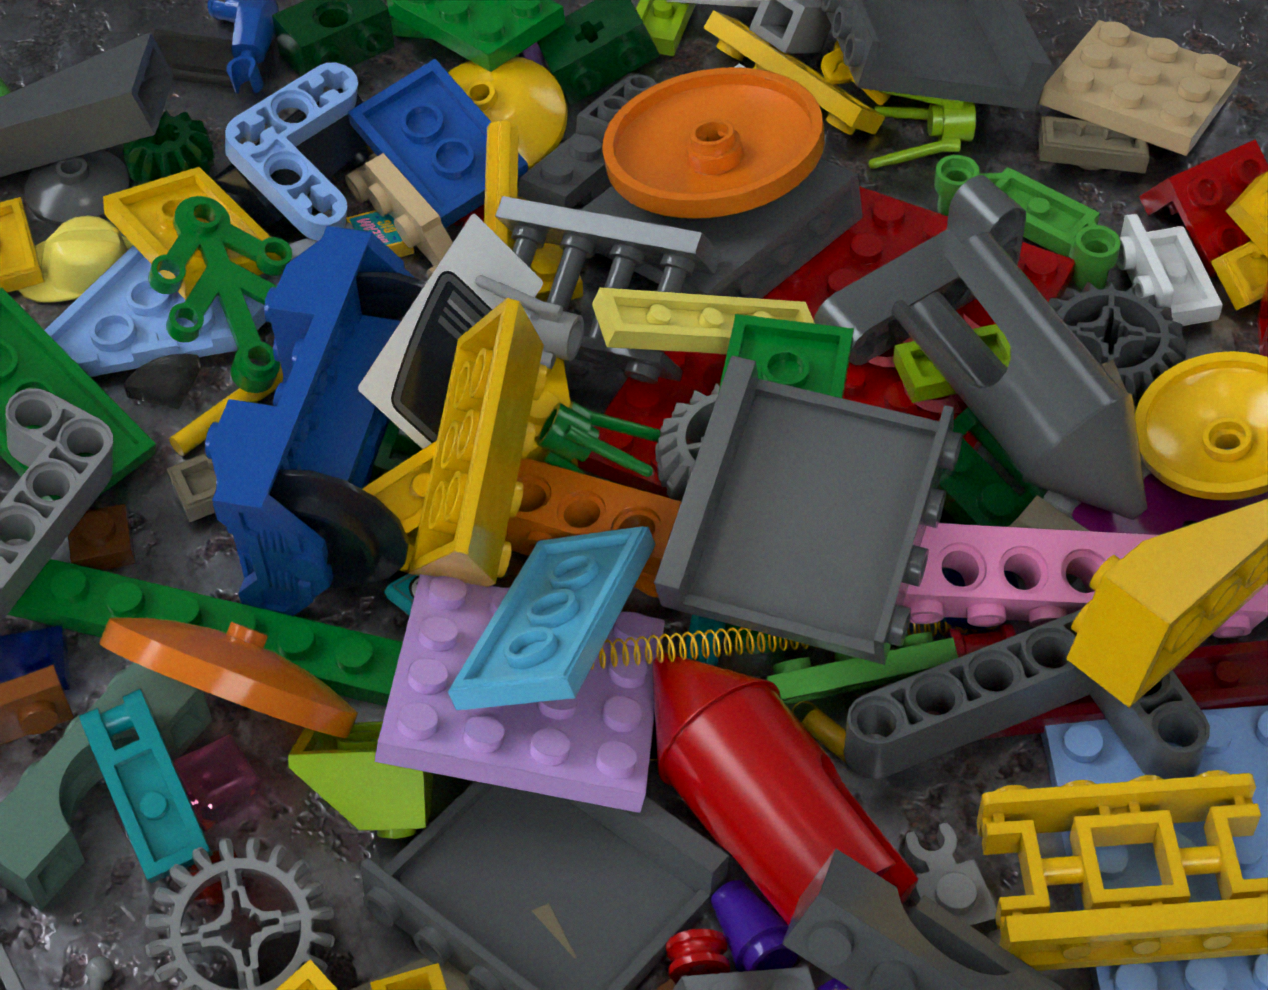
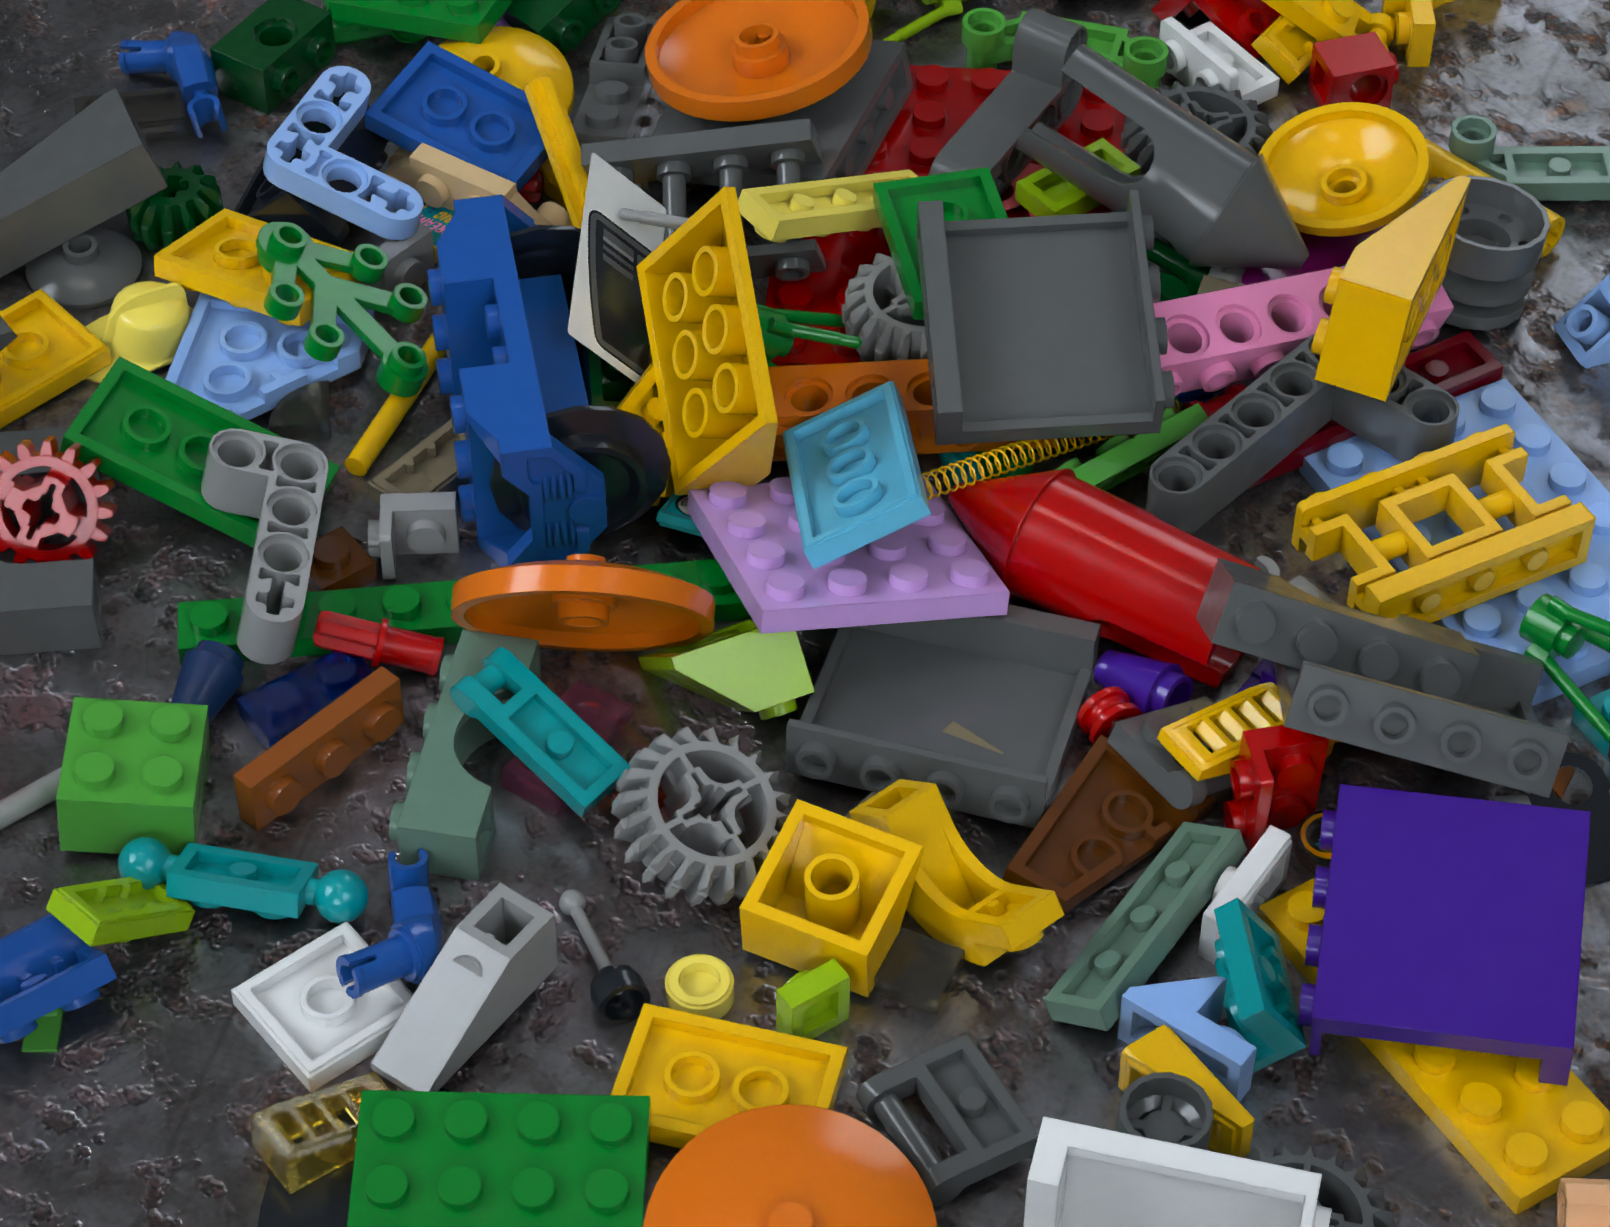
camera: 25 degrees left, 5 degrees down
none -> red axle [313,610,444,677]
none -> light grey bracket [368,491,460,580]

